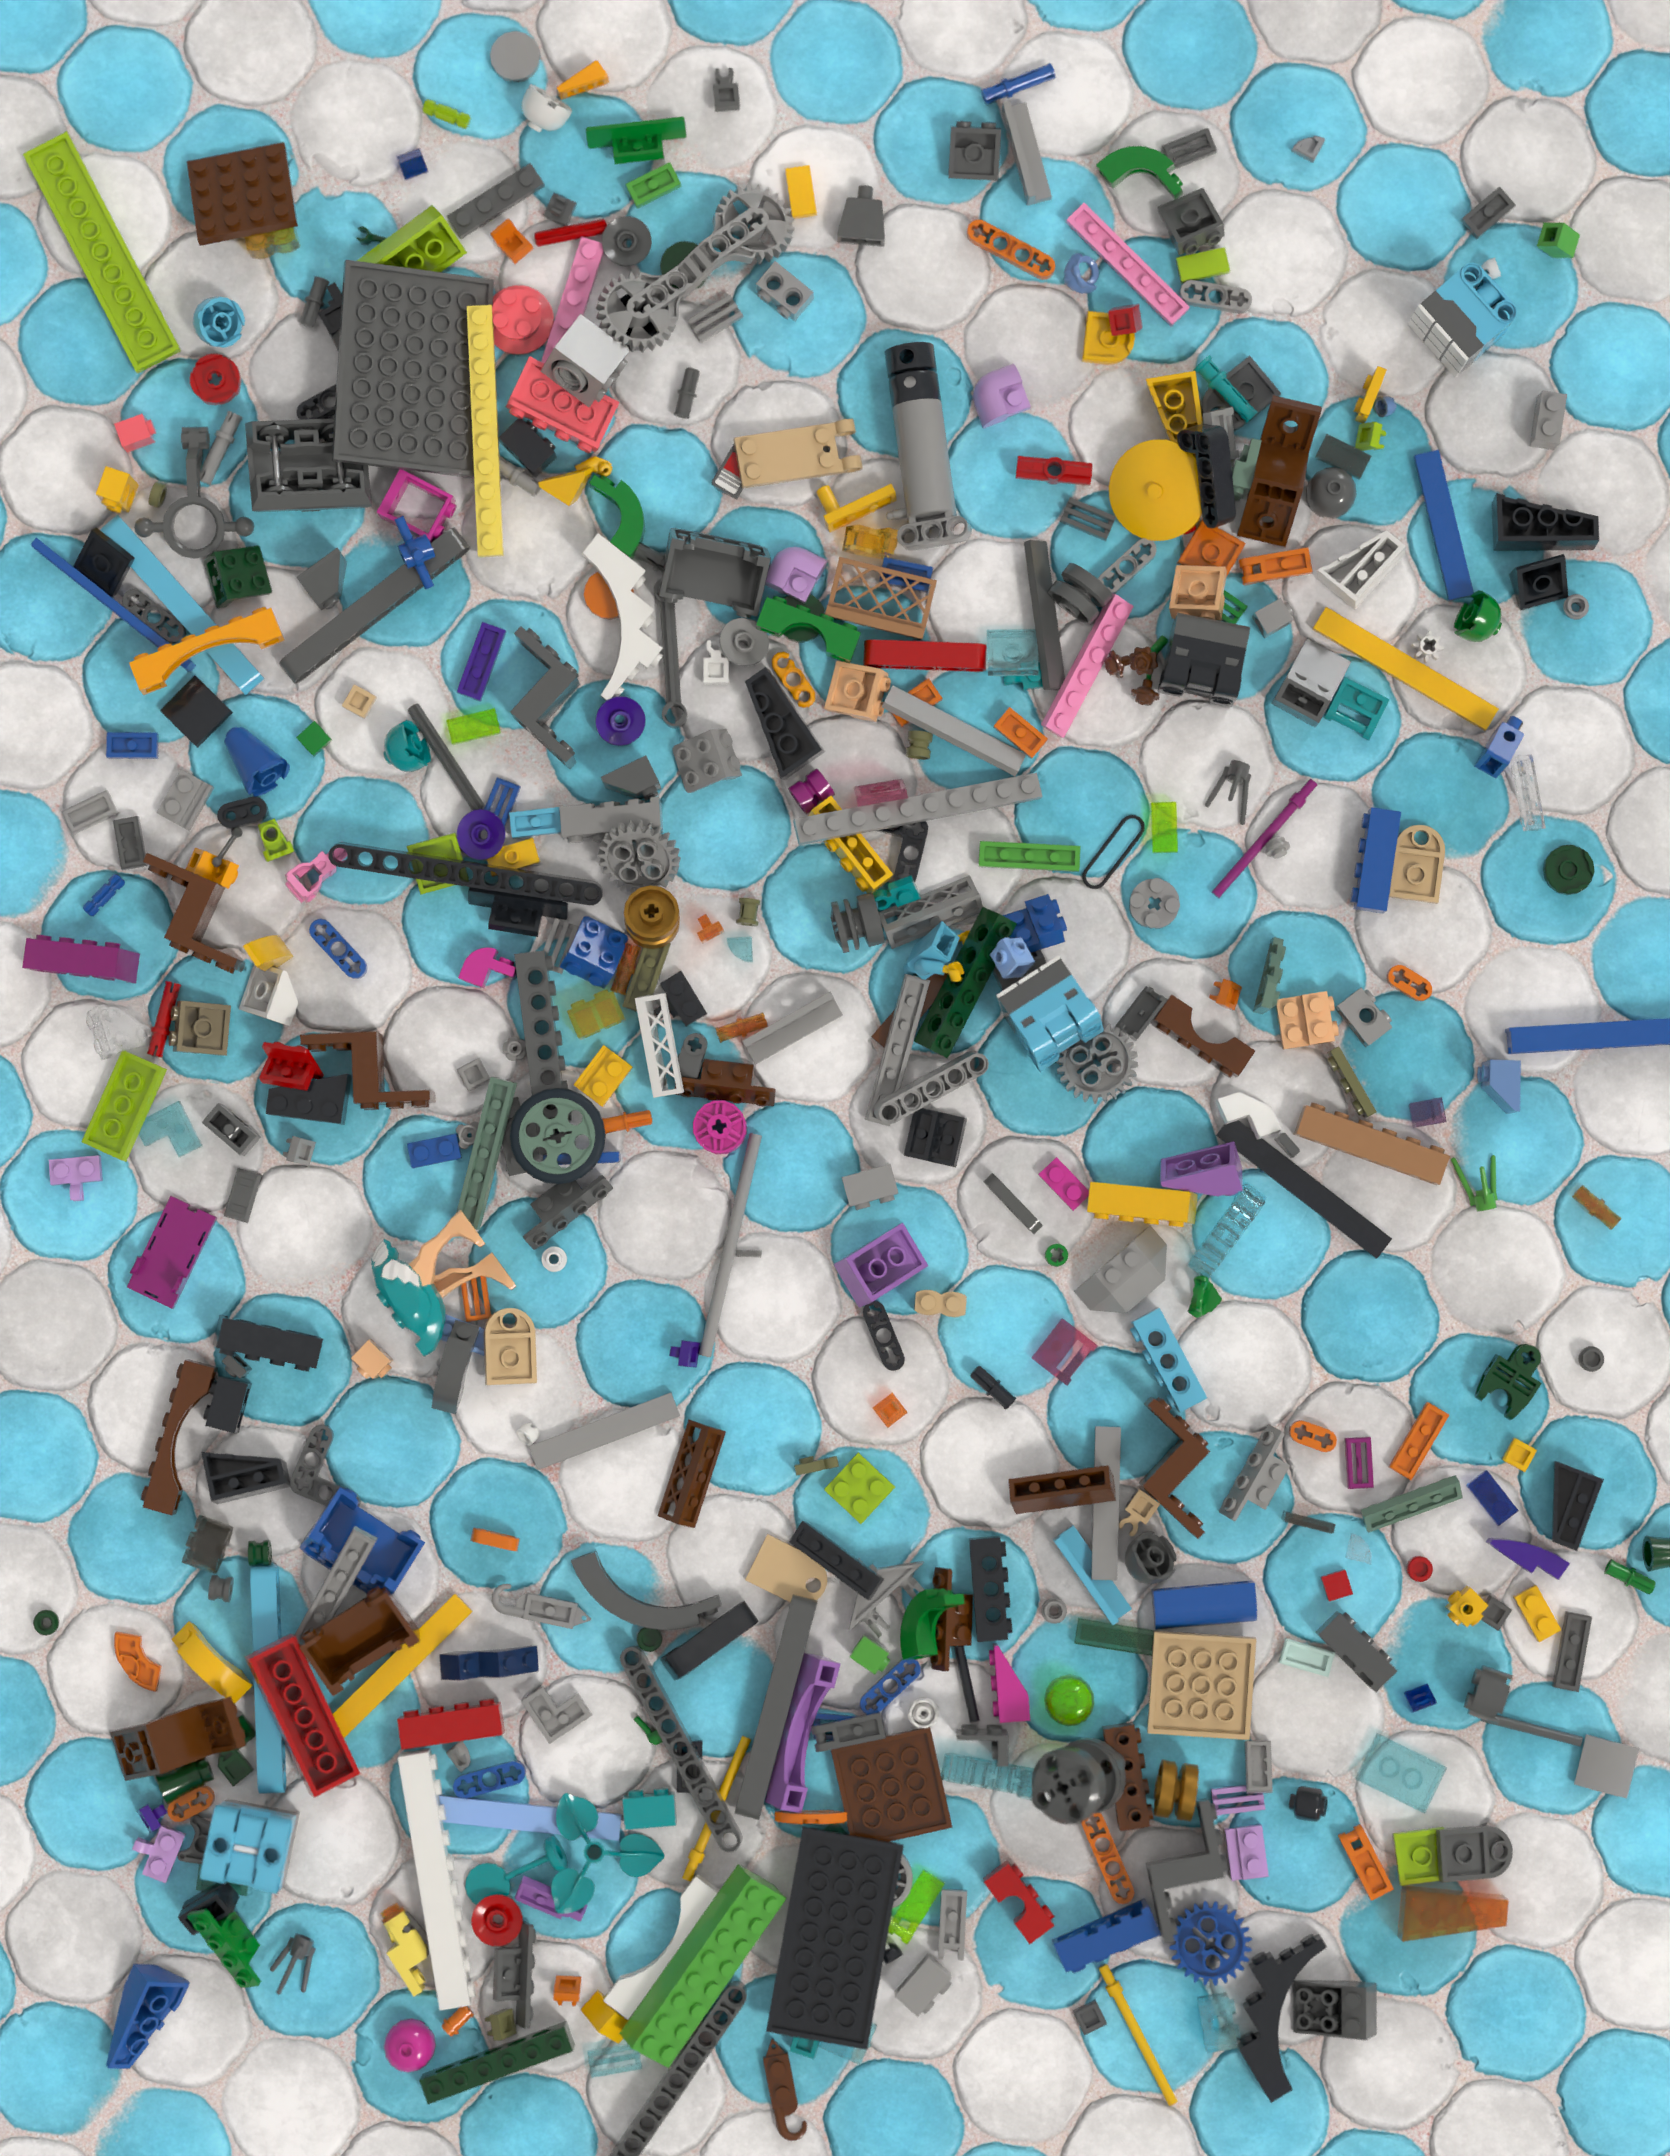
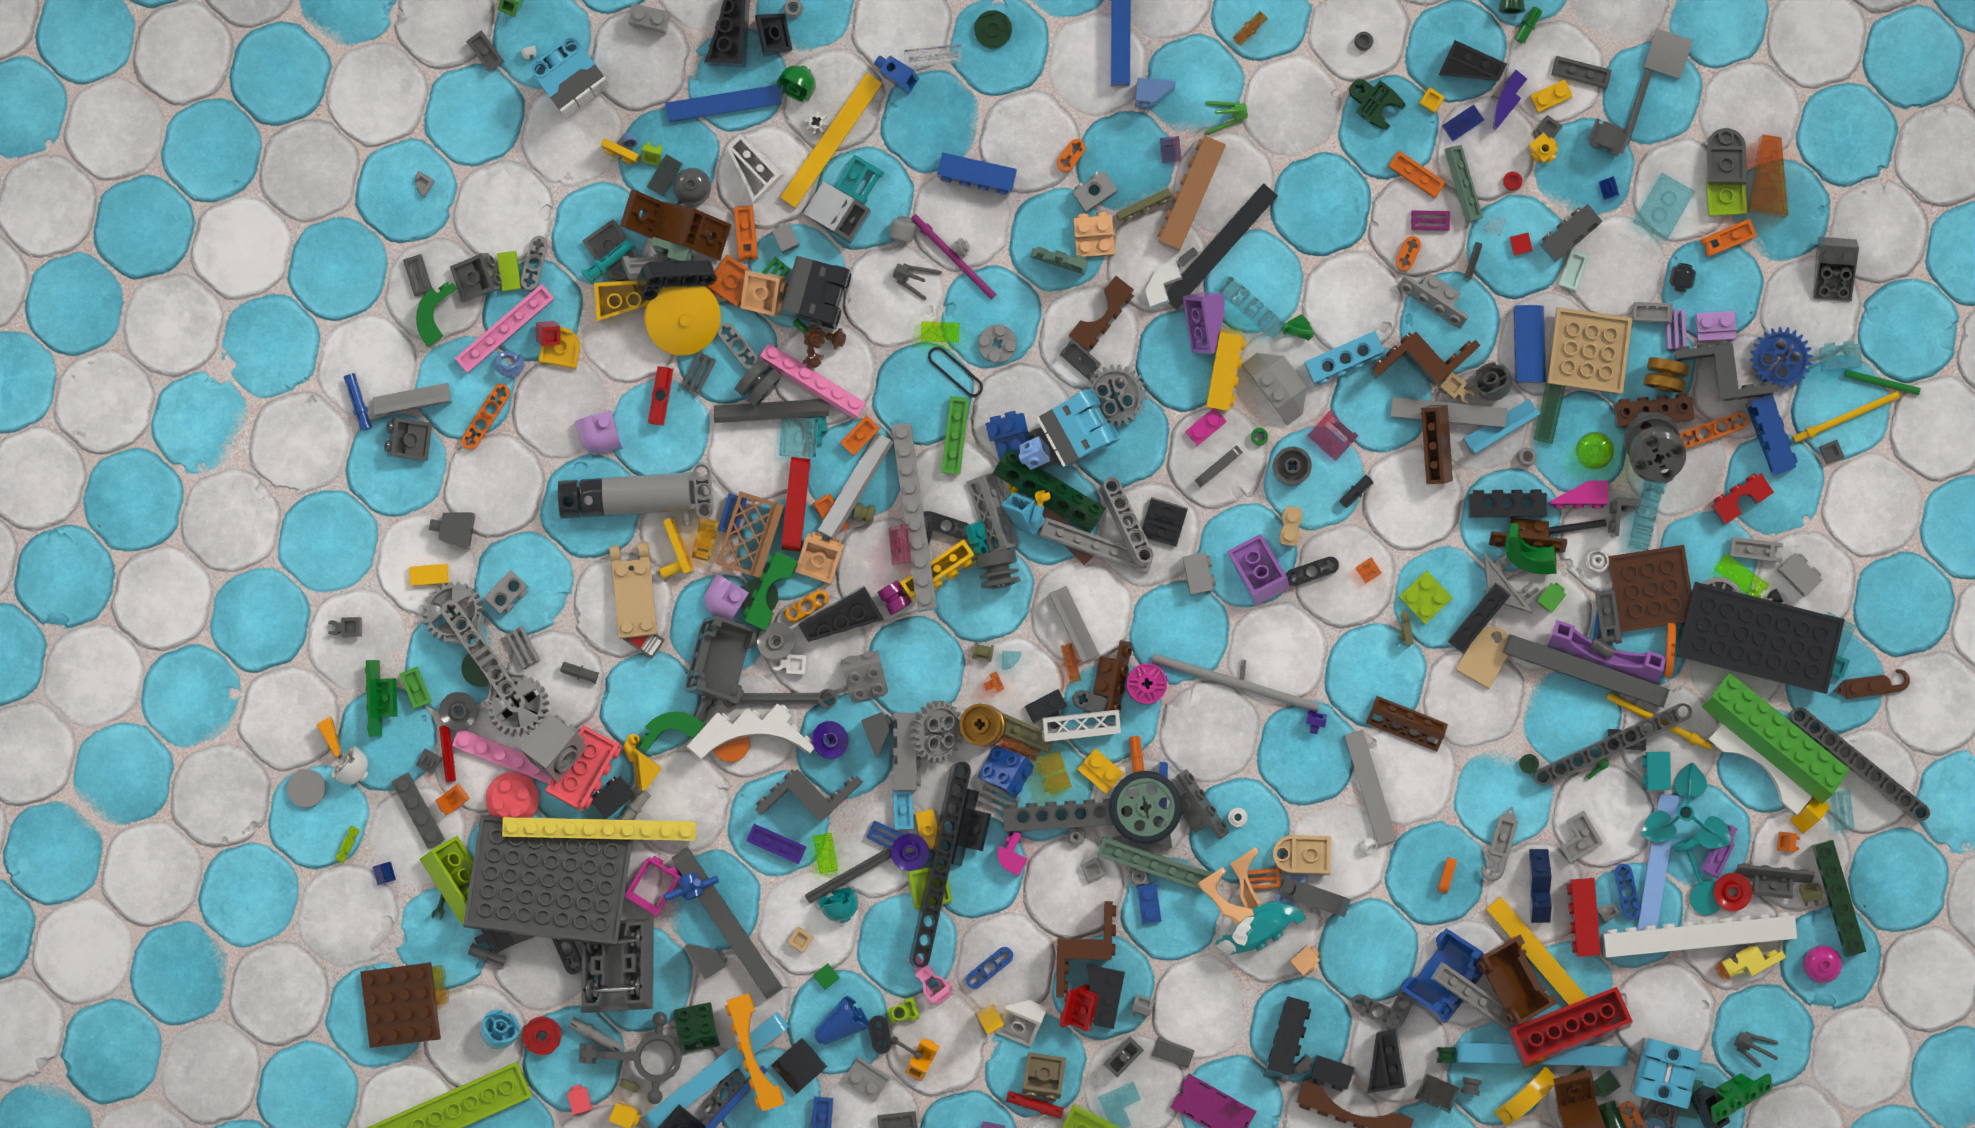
camera: 85 degrees left, 0 degrees up
reddish brown bracket [143,853,246,974] -> none
orange pin [441,2006,474,2037] -> none
dark grey arch [571,1550,722,1630] -> none
black beam [660,1600,759,1680] -> none
blue beam [860,1659,921,1715] -> none
orange tile [1209,979,1242,1011] -> none
black arch [1236,1934,1327,2103] -> none
tan tile [1389,825,1445,904] -> none
none -> light grey head [889,216,916,245]
none -> dark grey brick [1272,447,1312,487]
none -> dark grey pin [1590,638,1616,659]
none -> green bar [1844,369,1921,395]

